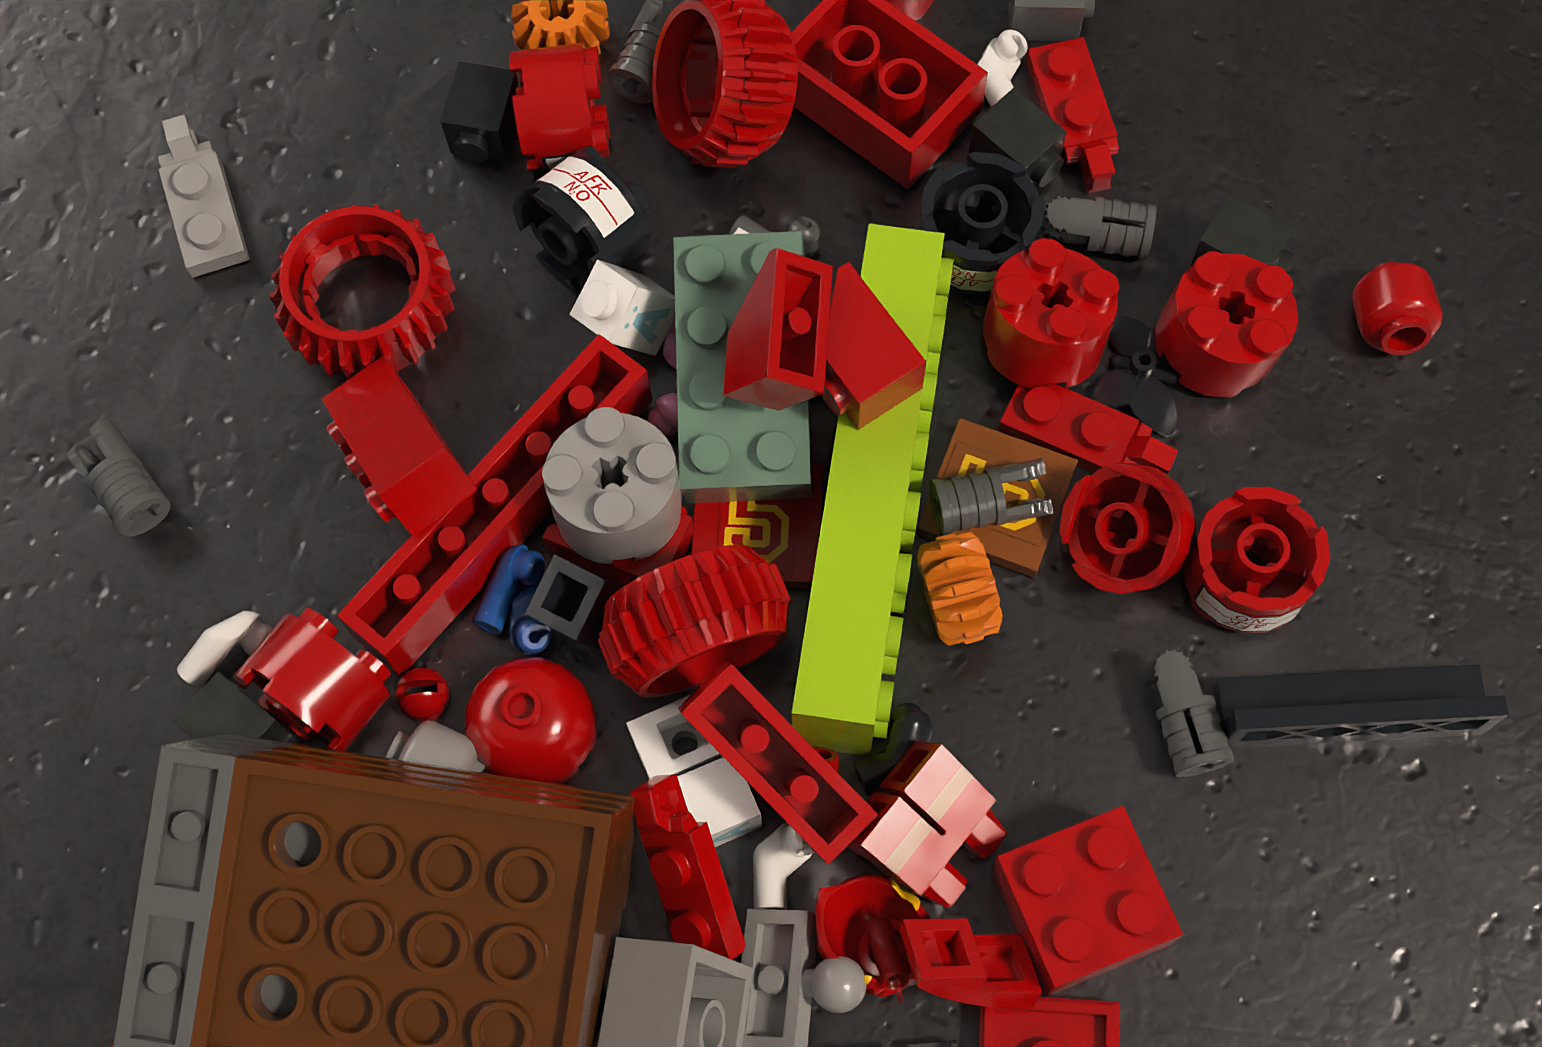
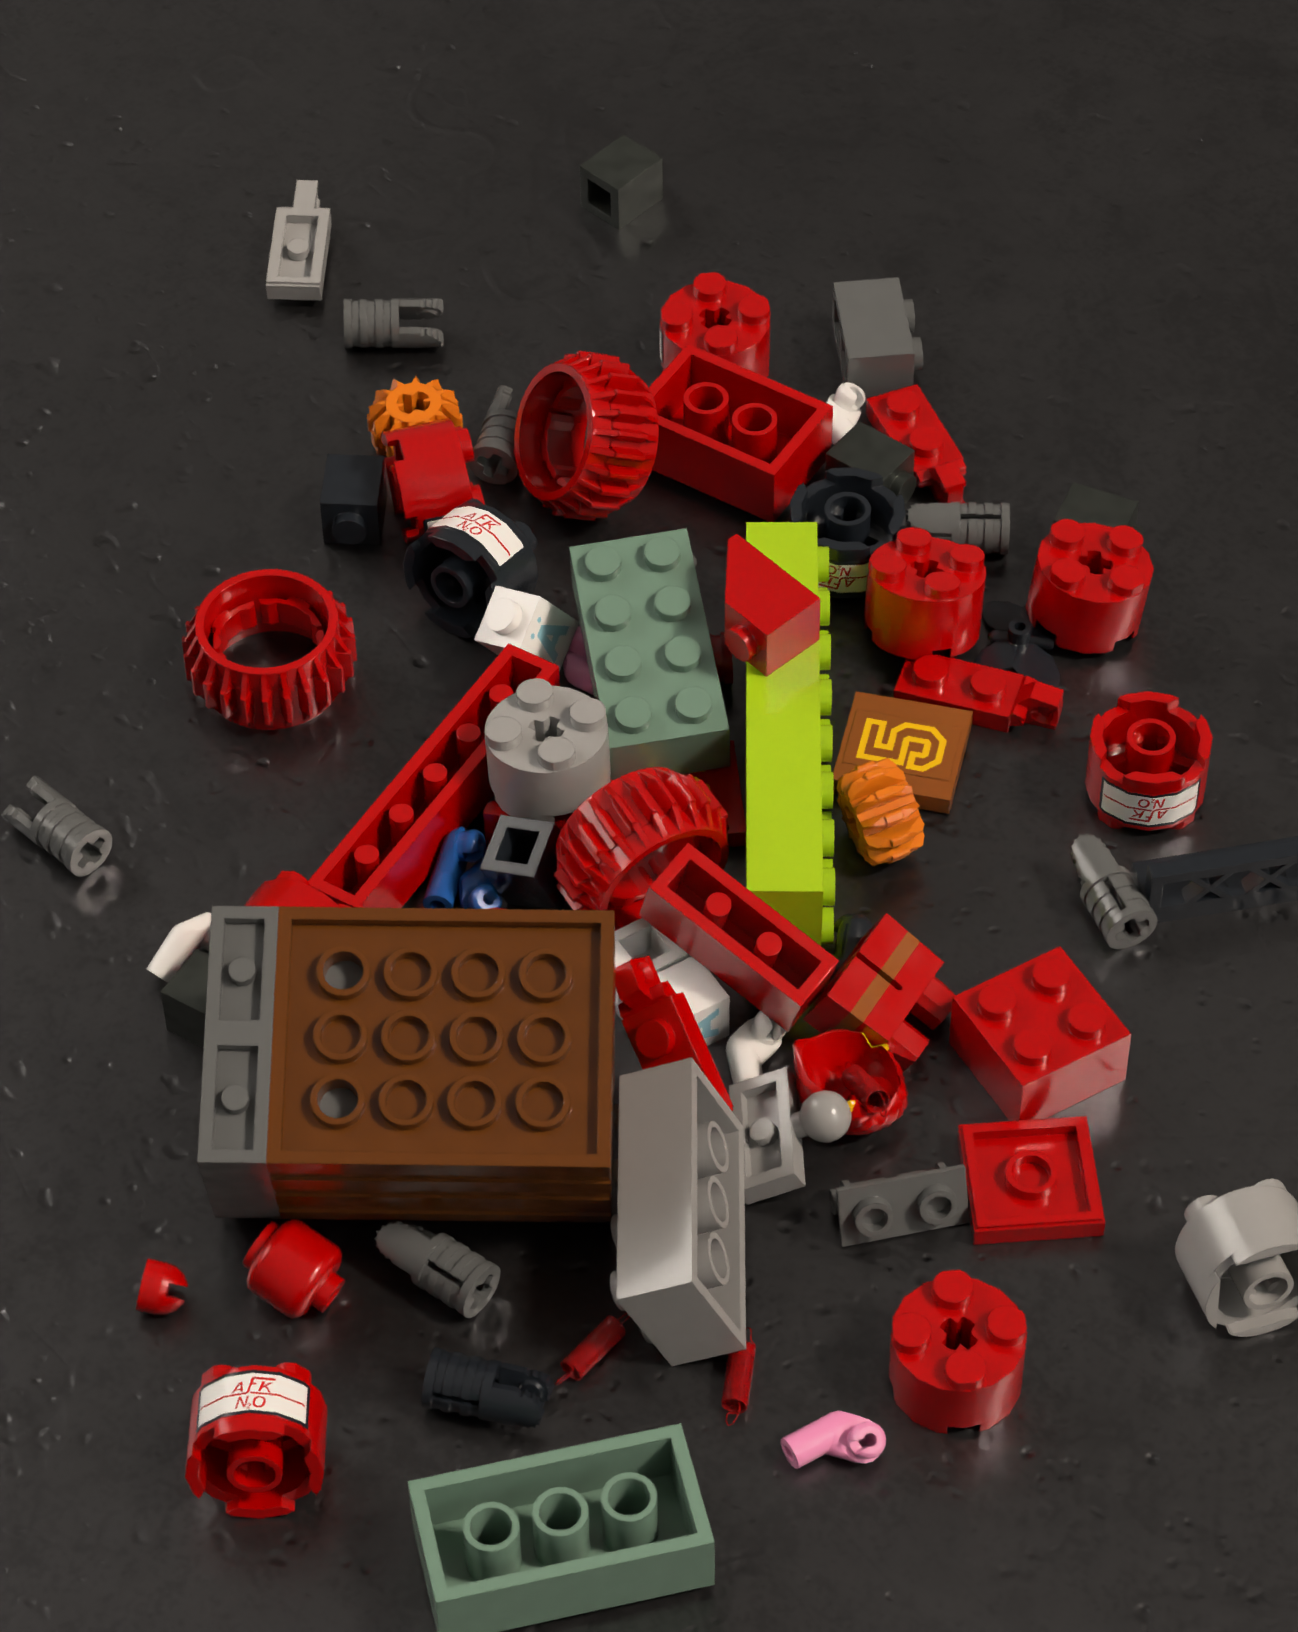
camera: 10 degrees left, 20 degrees down
light grey hinge [158,114,250,278] -> none
red brick [322,356,477,536] -> none
red slope [723,248,833,411] -> none
red slope [899,918,1042,1008] -> none
dark grey hinge [929,458,1053,536] -> none
red cylinder [1060,463,1196,594] -> none
red head [1352,262,1442,355] -> none

